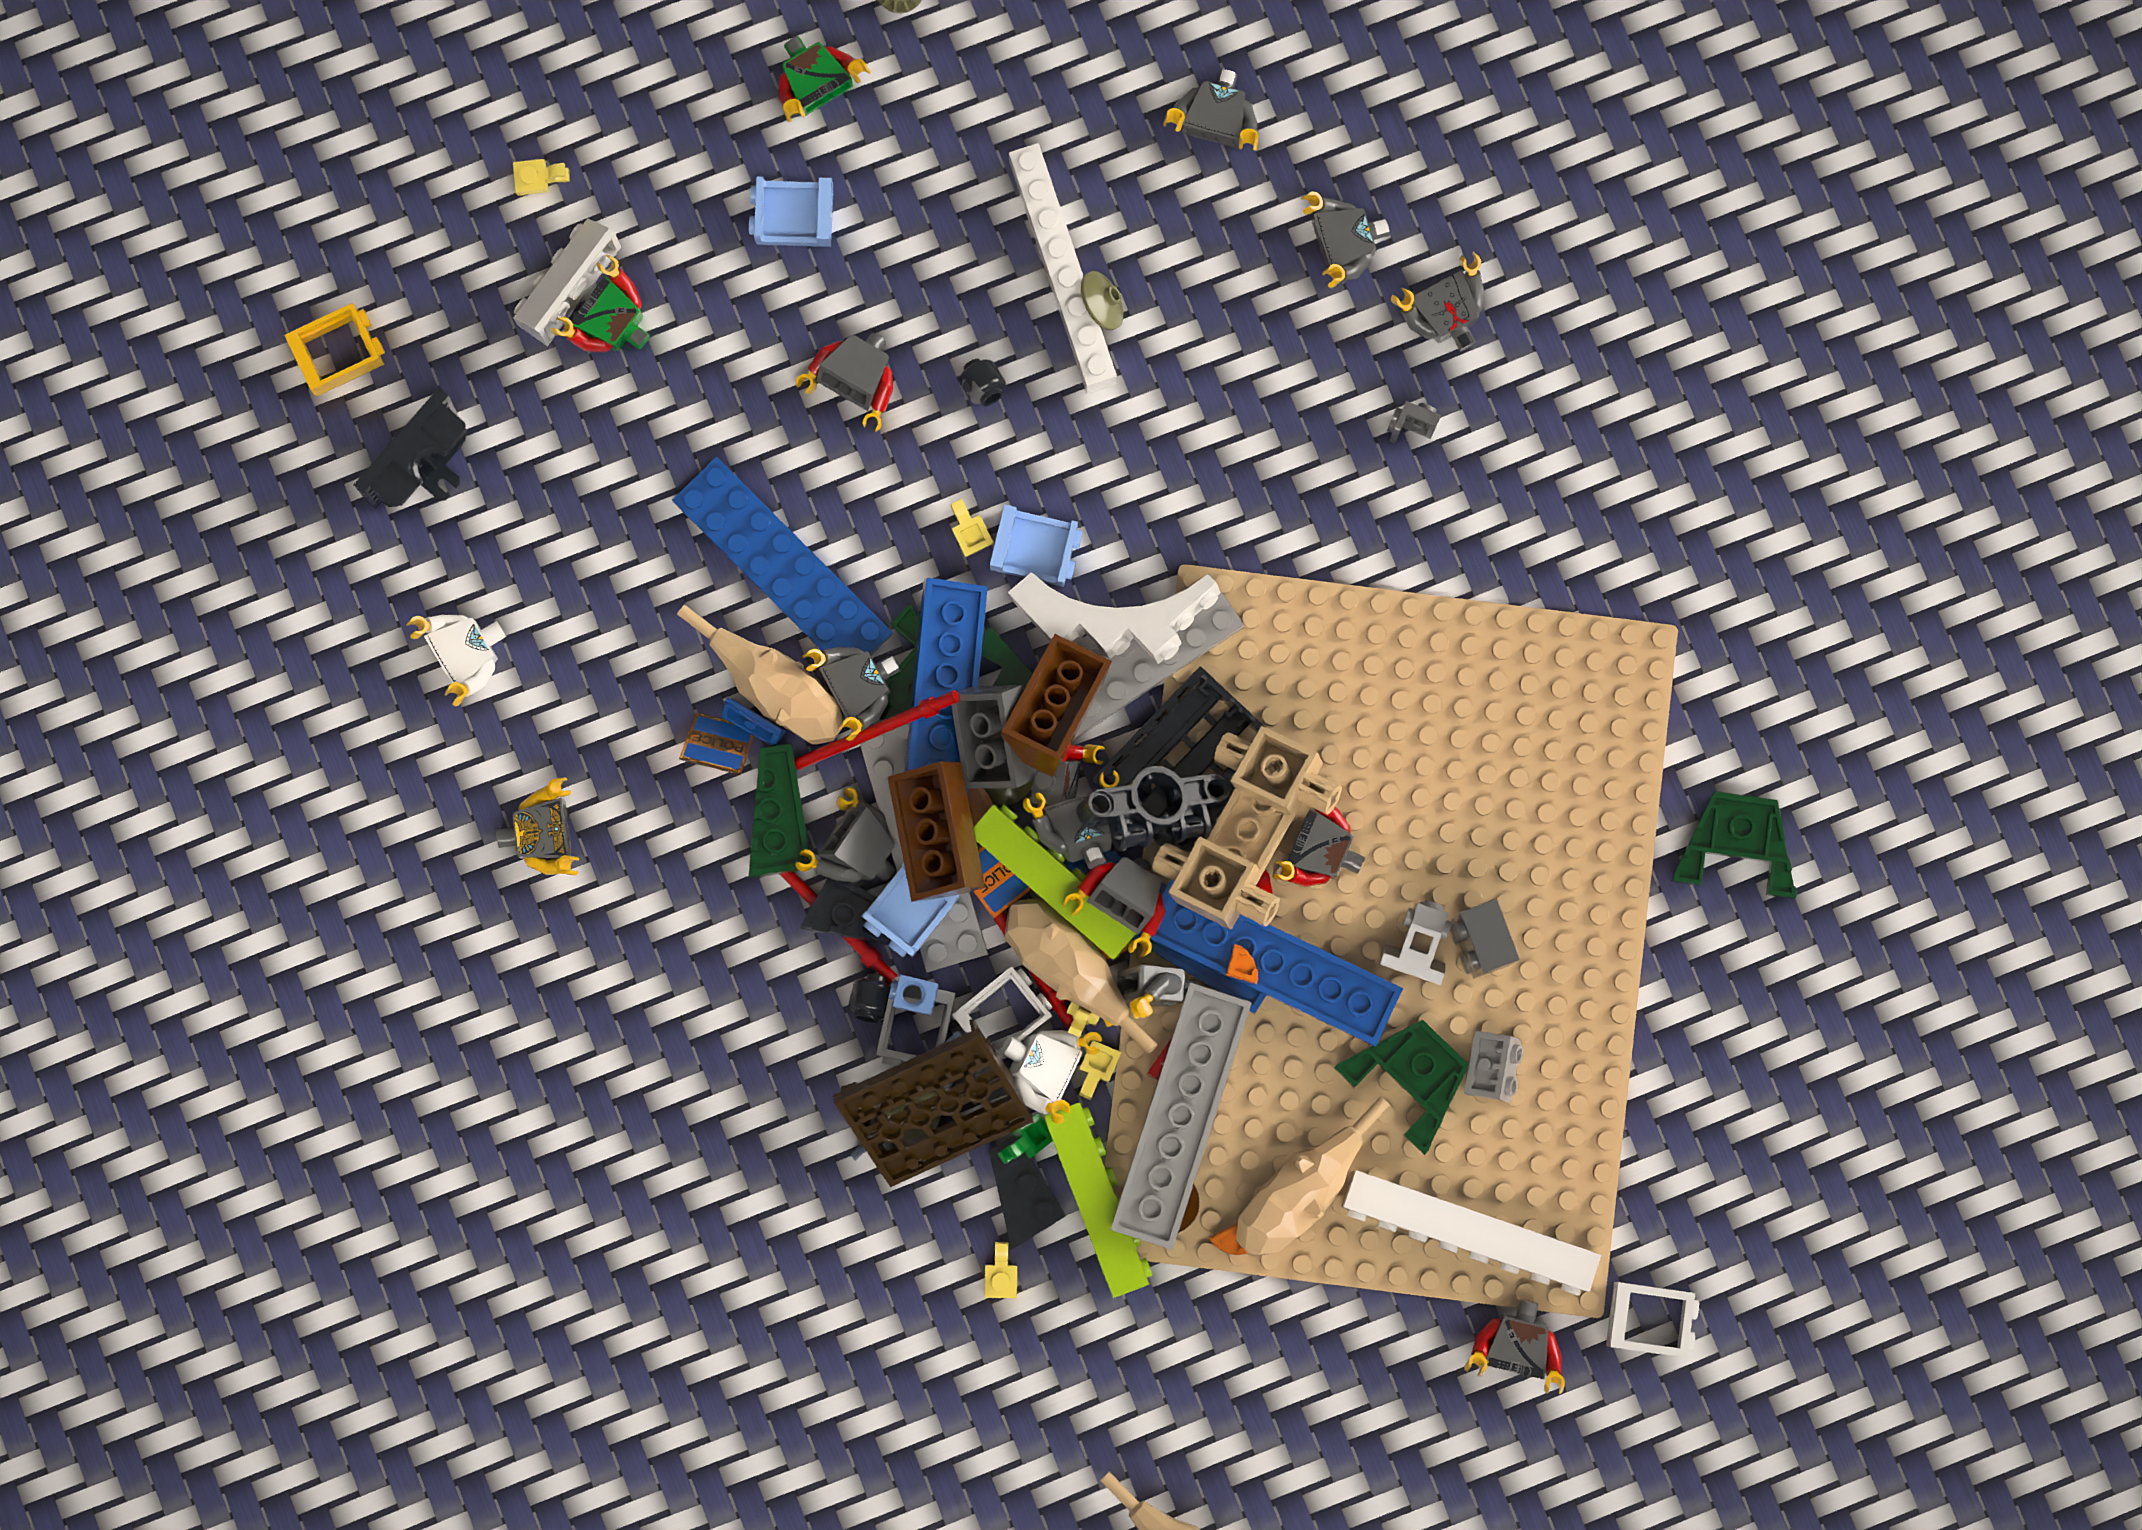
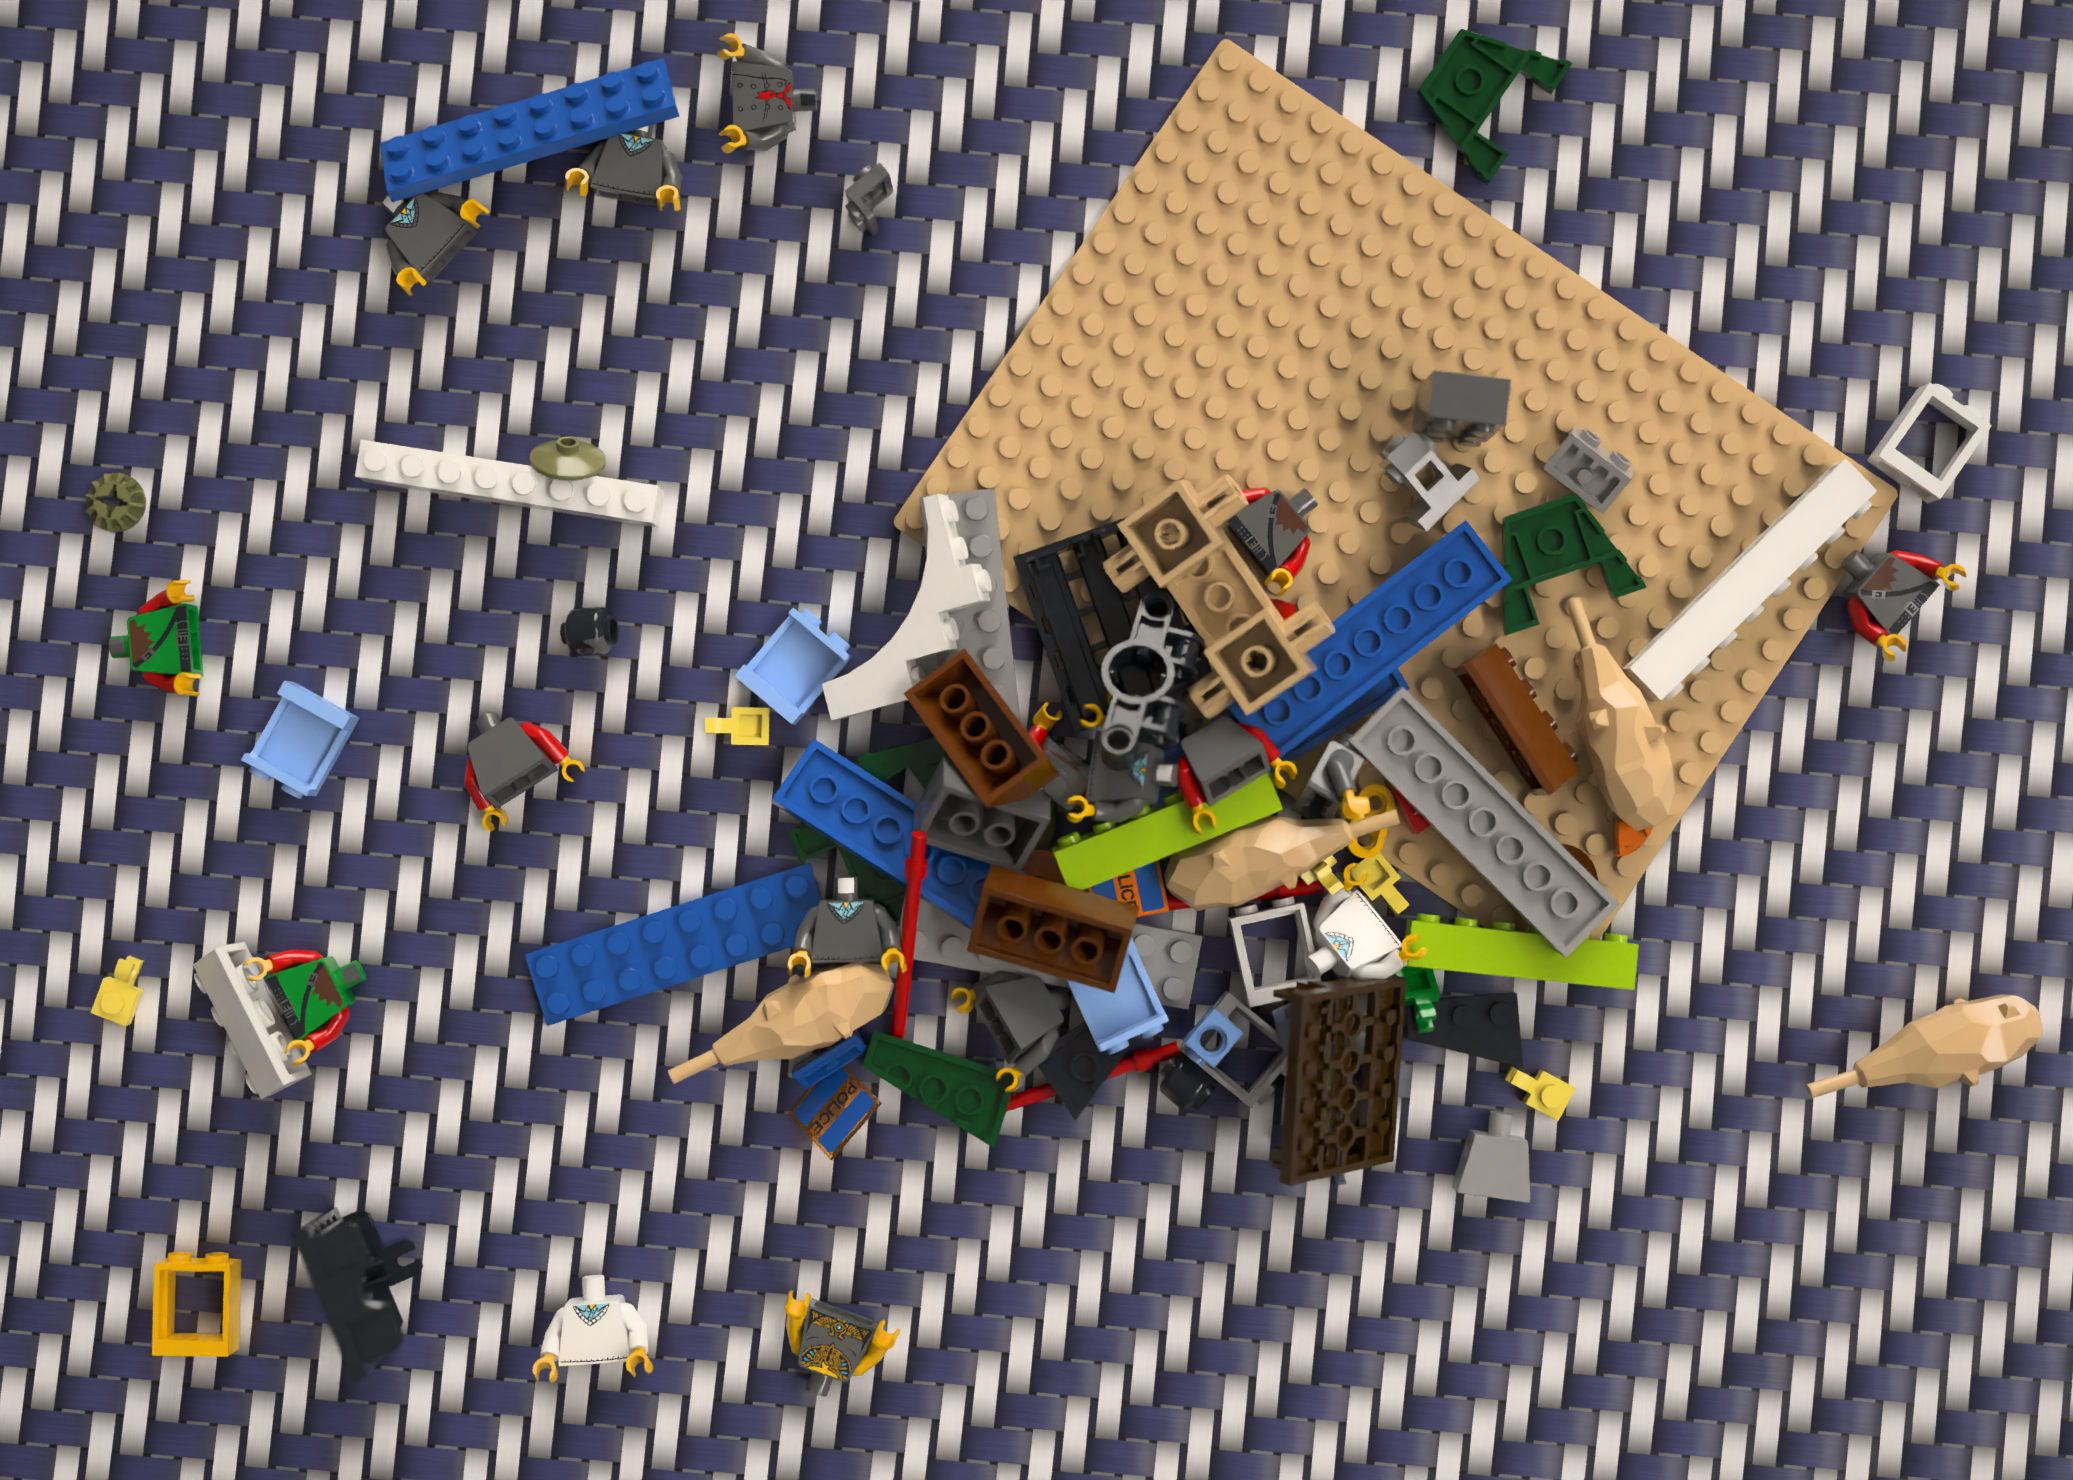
camera: 60 degrees left, 5 degrees up
orange tile [1225,944,1258,985] -> none
none -> blue plate [380,58,679,202]
none -> yellow plate [1347,784,1395,858]
none -> light grey torso [1452,1111,1530,1203]
none -> reddish brown slope [1453,643,1580,795]

